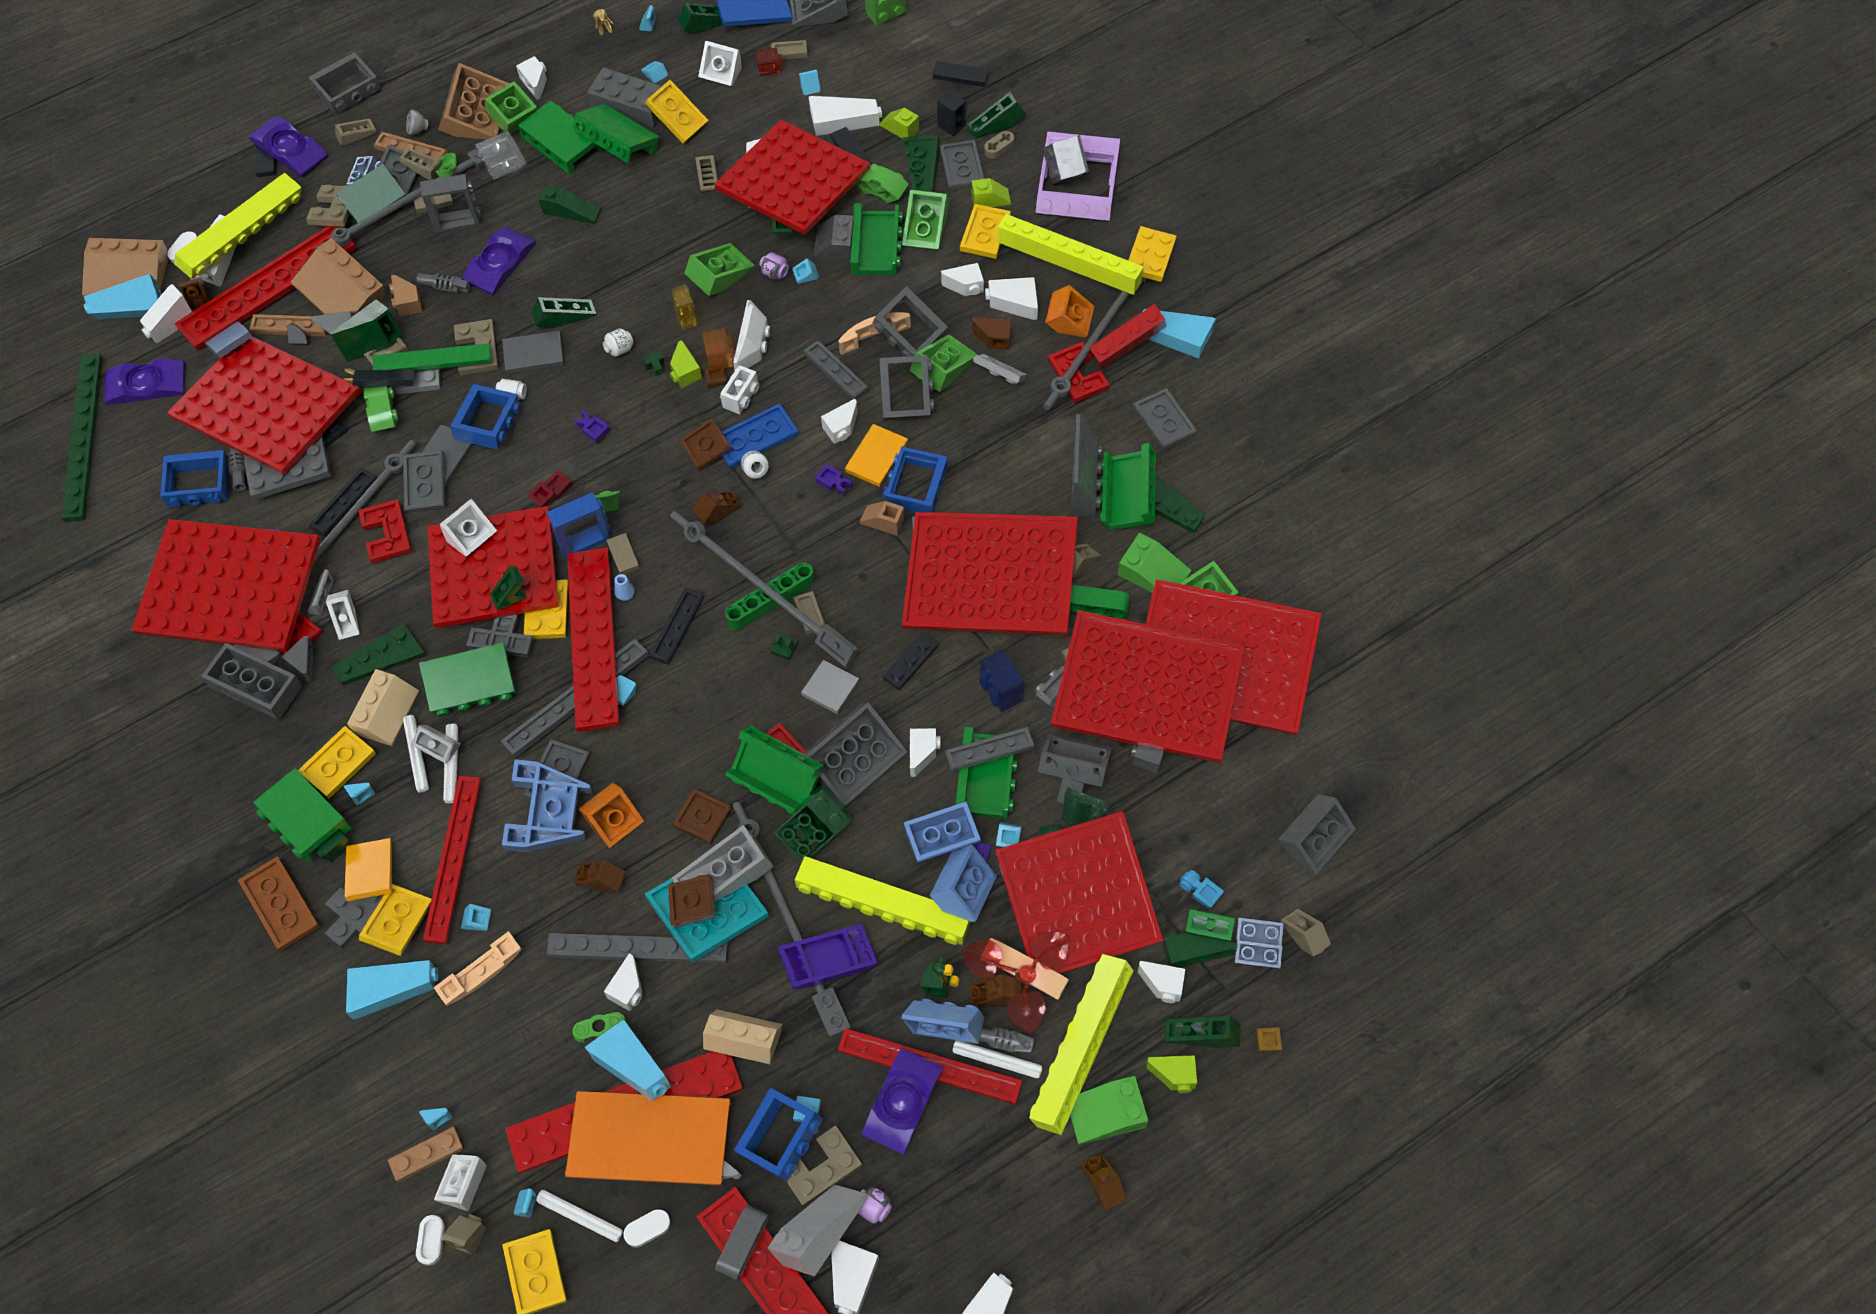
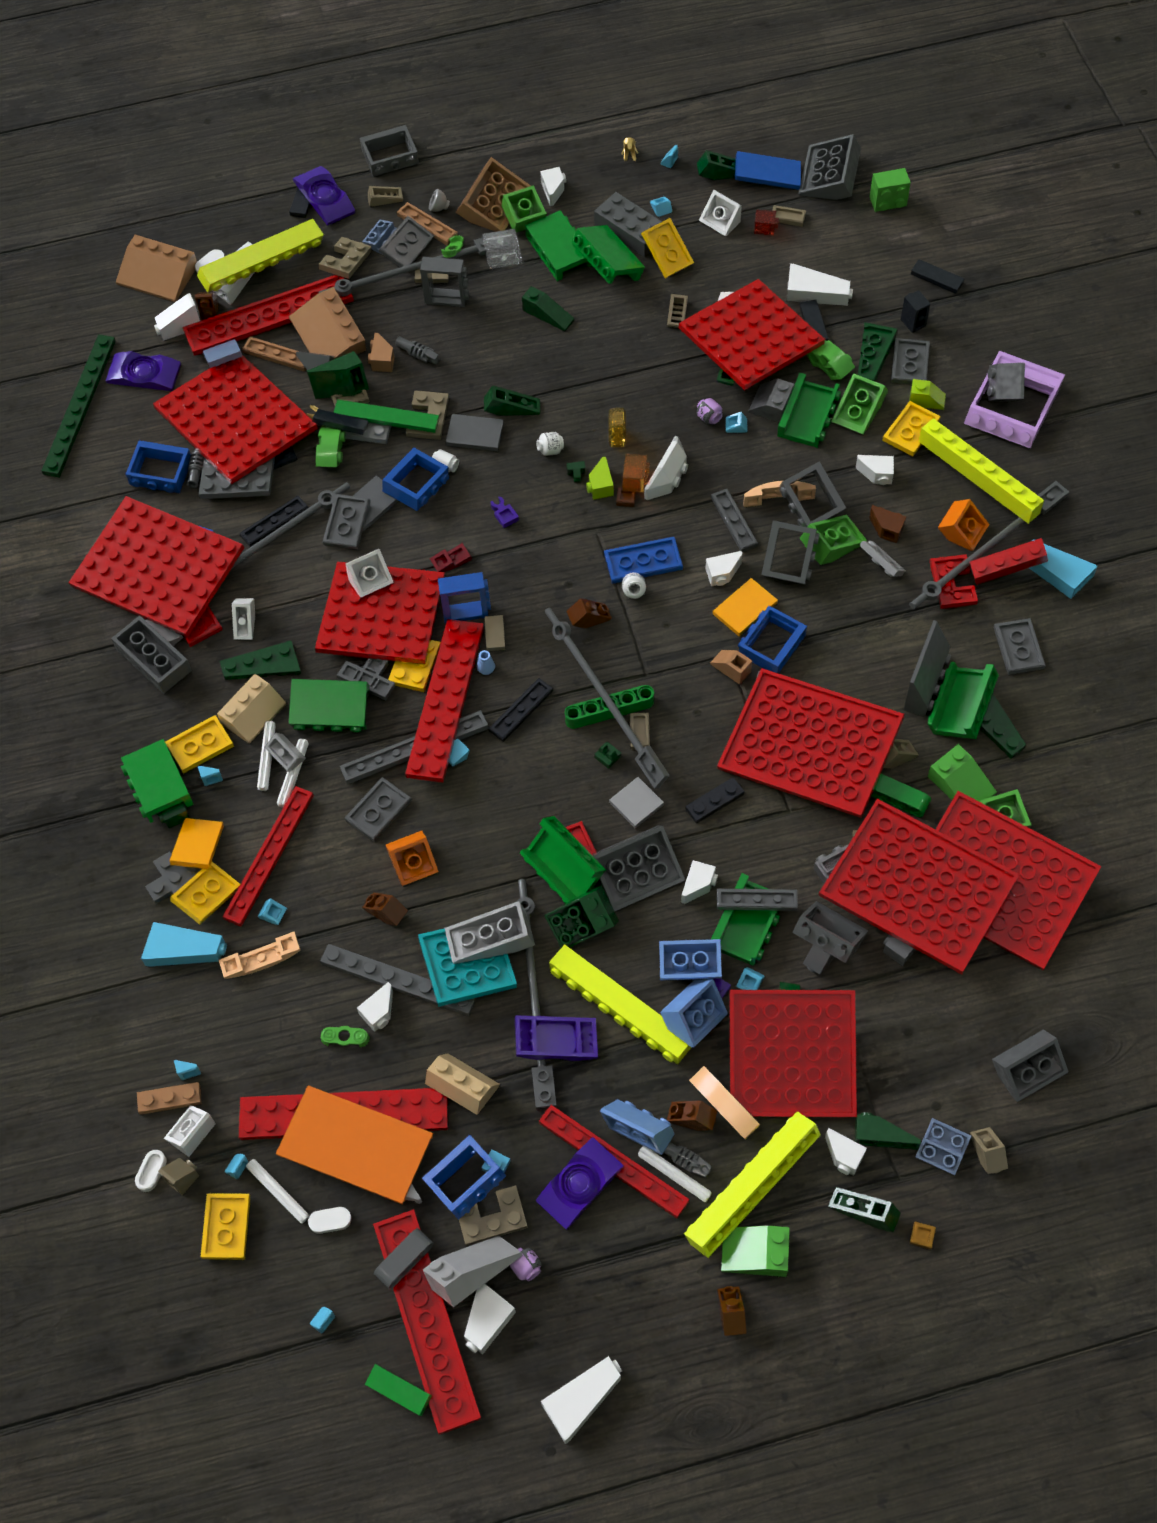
camera: 20 degrees right, 0 degrees up
medium azure slope [84,274,161,320] -> none
dark orange plate [238,856,320,952] -> none
dark grey slope [282,636,314,683] -> none
tile [287,323,309,344] -> none
light grey slope [307,570,334,615] -> none
sand green tile [336,164,406,223] -> none
red plate [358,499,412,564] -> none
dark tan slope [399,147,441,180] -> none
dark purple slope [462,227,536,296] -> none
dark green slope [490,566,527,610] -> none
medium blue wedge [502,760,592,852] -> none
medium azure slope [585,1020,671,1101] -> none
bright green piece [594,491,620,512] -> none
reddish brown tile [668,874,716,928] -> none
reddish brown tile [672,788,732,845] -> none
reddish brown tile [680,418,732,471] -> none
bright green slope [684,243,755,296] -> none
white brick [720,365,759,414] -> none
medium azure slope [799,70,821,95] -> none
dark purple plate [815,464,852,495] -> none
lime slope [880,108,919,139] -> none
dark green piece [921,957,959,998] -> none
clear red plant [962,931,1070,1034] -> none
dark green slope [967,92,1026,137] -> none
clear blue brick [979,649,1024,712] -> none
dark tan beam [984,131,1014,159] -> none
white slope [985,277,1038,320] -> none
clear green plate [1062,787,1110,827] -> none
yellow plate [1128,226,1177,282] -> none
lime slope [1146,1056,1197,1093] -> none
dark azure plate [1179,870,1224,910] -> none
green brick [1186,909,1235,942] -> none

